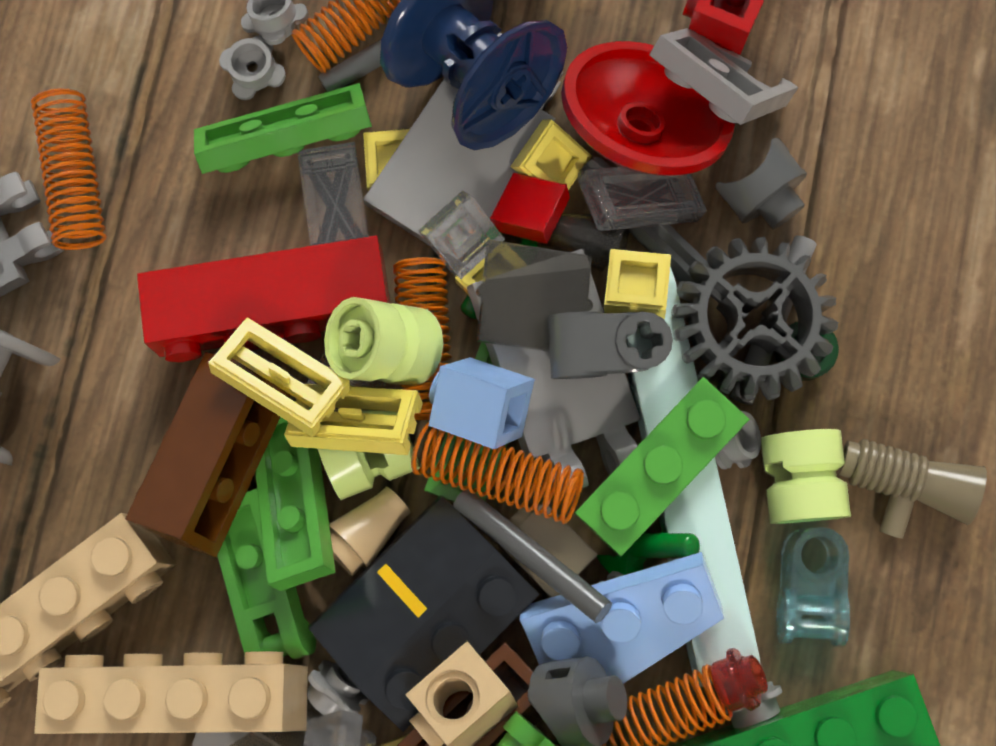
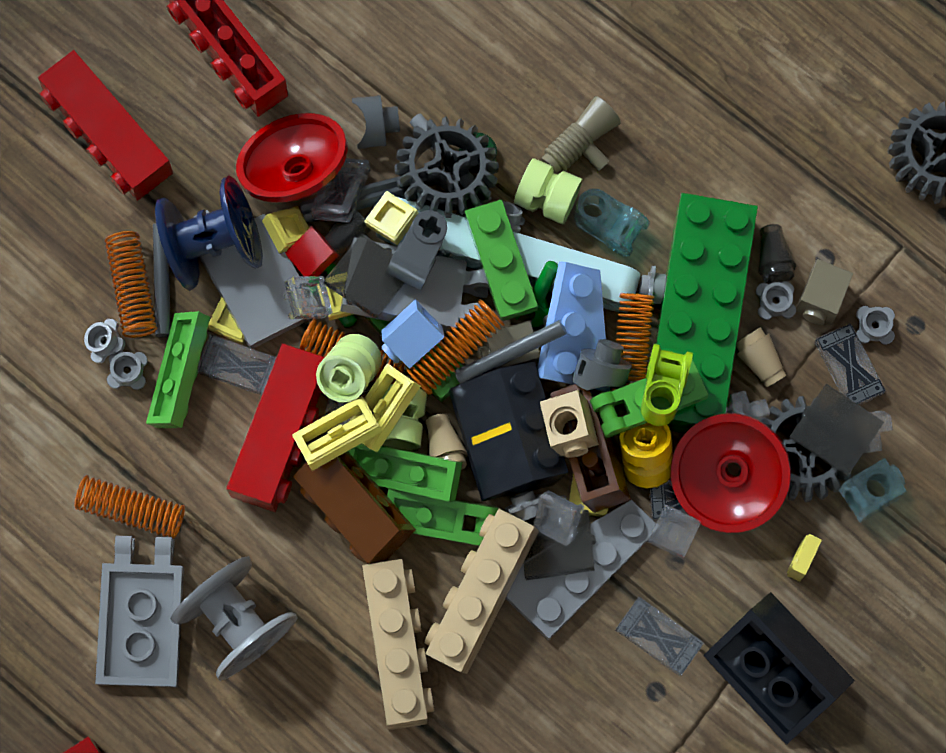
camera: 70 degrees left, 5 degrees down
light grey wing [650,28,799,125] -> none
clear red plate [711,648,768,712] -> none

